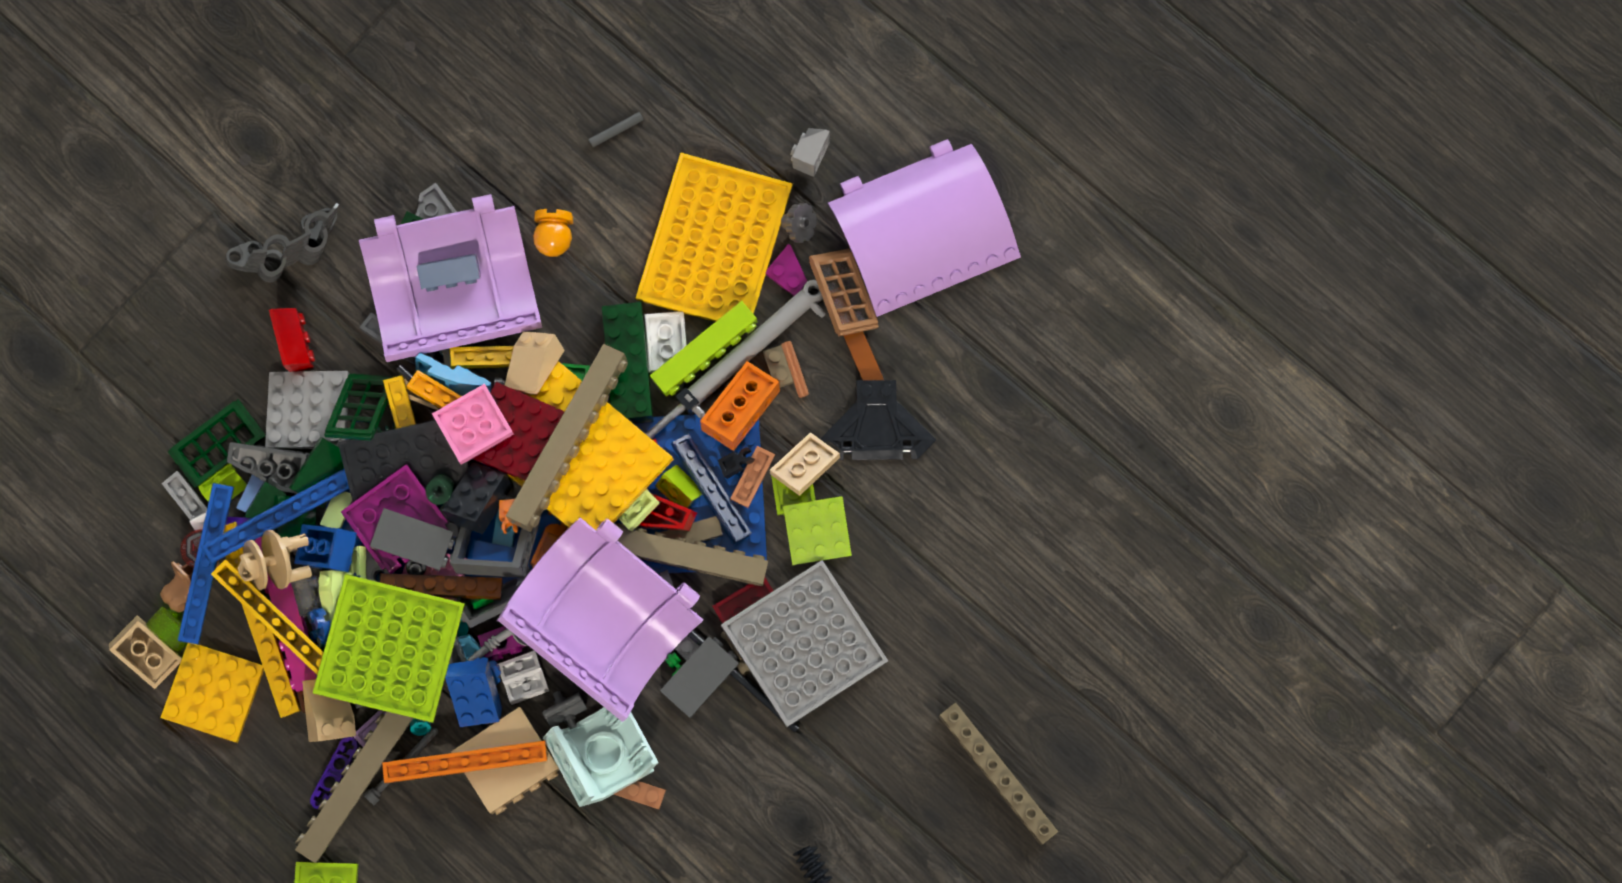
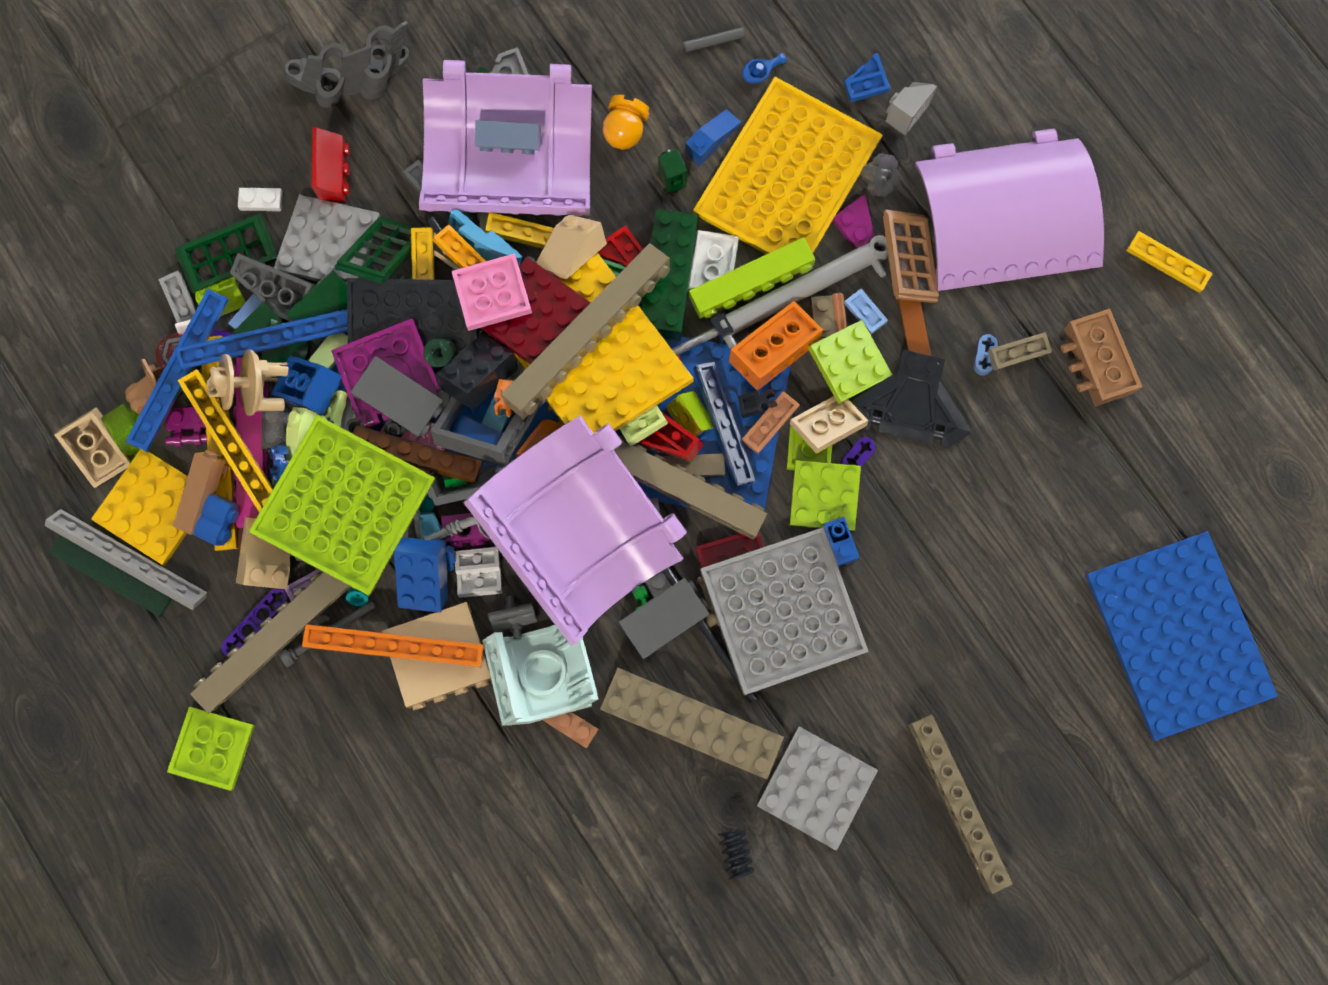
camera: 10 degrees right, 0 degrees up
none -> light grey plate [45,509,207,610]
none -> clear green tile [49,535,172,617]
none -> magenta plate [165,407,207,447]
none -> medium nougat brick [173,450,229,535]
none -> blue brick [194,495,240,546]
none -> white plate [238,188,283,211]
none -> red wing [597,226,643,267]
none -> dark tan brick [600,668,784,779]
none -> dark green brick [658,149,687,195]
none -> blue slope [685,109,742,166]
none -> blue piece [742,53,787,84]
none -> light grey plate [757,727,878,851]
none -> lime plate [808,320,892,404]
none -> blue slope [823,517,860,567]
none -> dark purple beam [841,437,875,467]
none -> blue wing [844,53,890,103]
none -> light blue plate [844,289,888,335]
none -> medium blue beam [973,334,998,375]
none -> dark tan plate [987,332,1052,370]
none -> medium nougat piece [1061,309,1142,406]
none -> blue plate [1085,531,1278,741]
none -> yellow plate [1126,231,1213,293]

